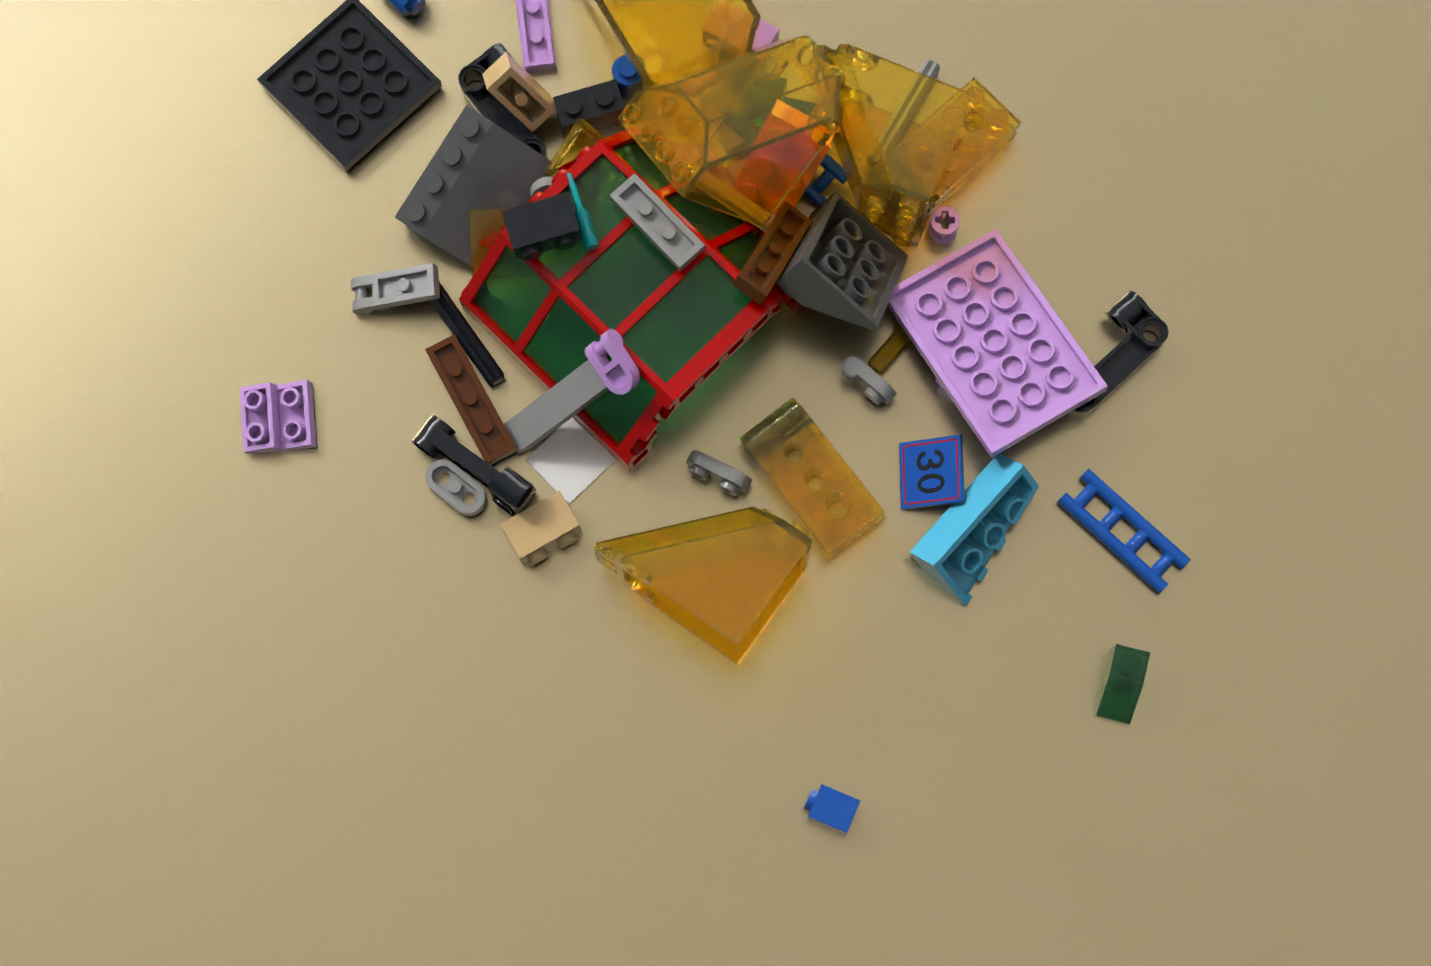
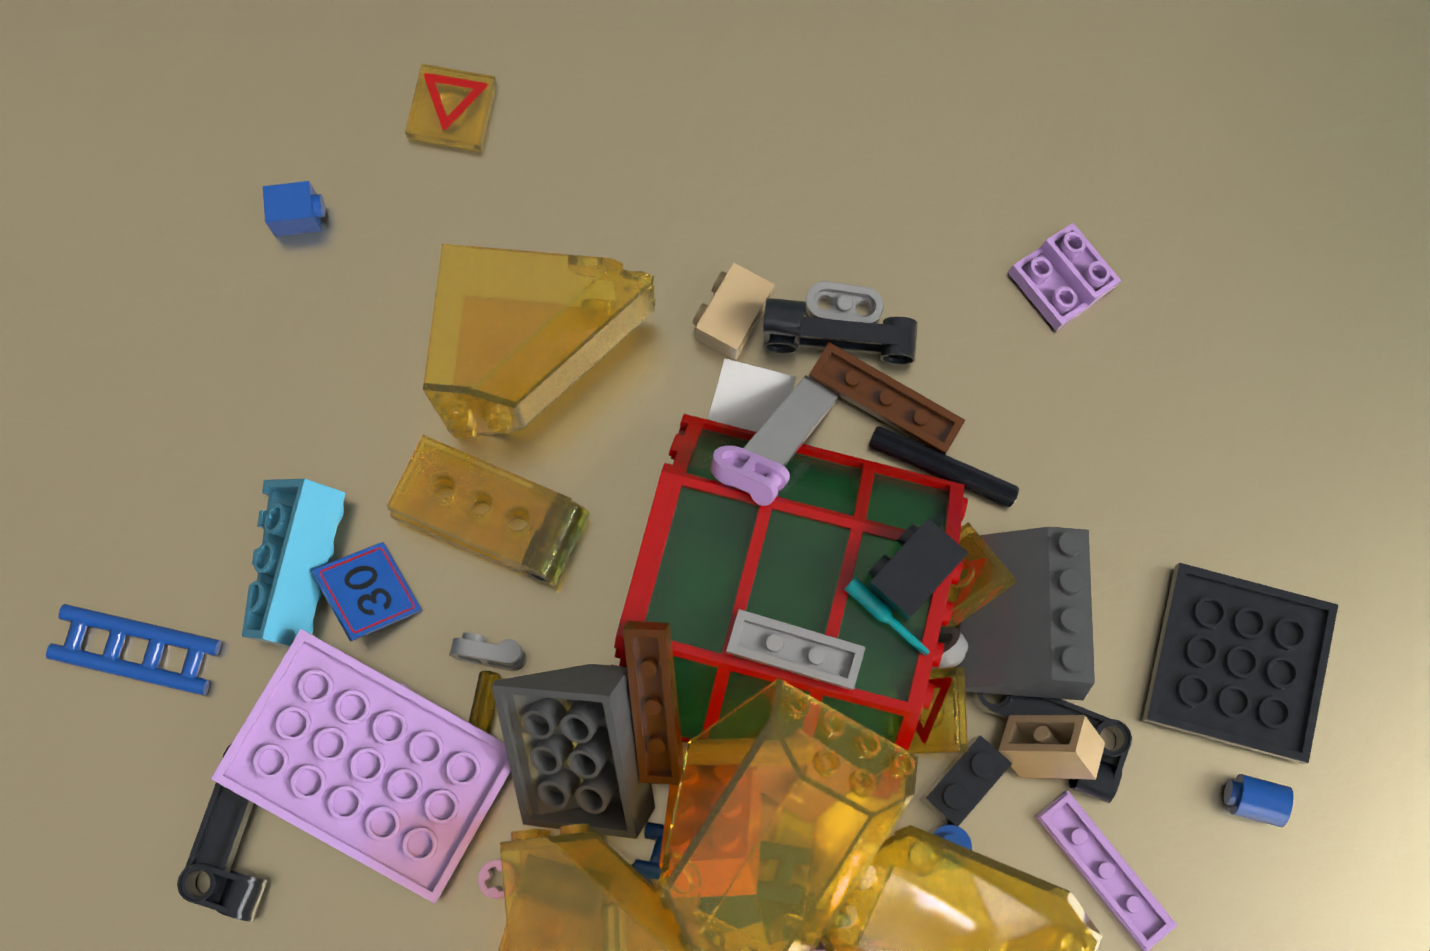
camera: 145 degrees right, 0 degrees up
light grey plate [351,263,440,314] -> none
light grey plate [686,450,752,496] -> none
clear green slope [1095,644,1150,725] -> none
none -> clear yellow tile [405,63,496,150]

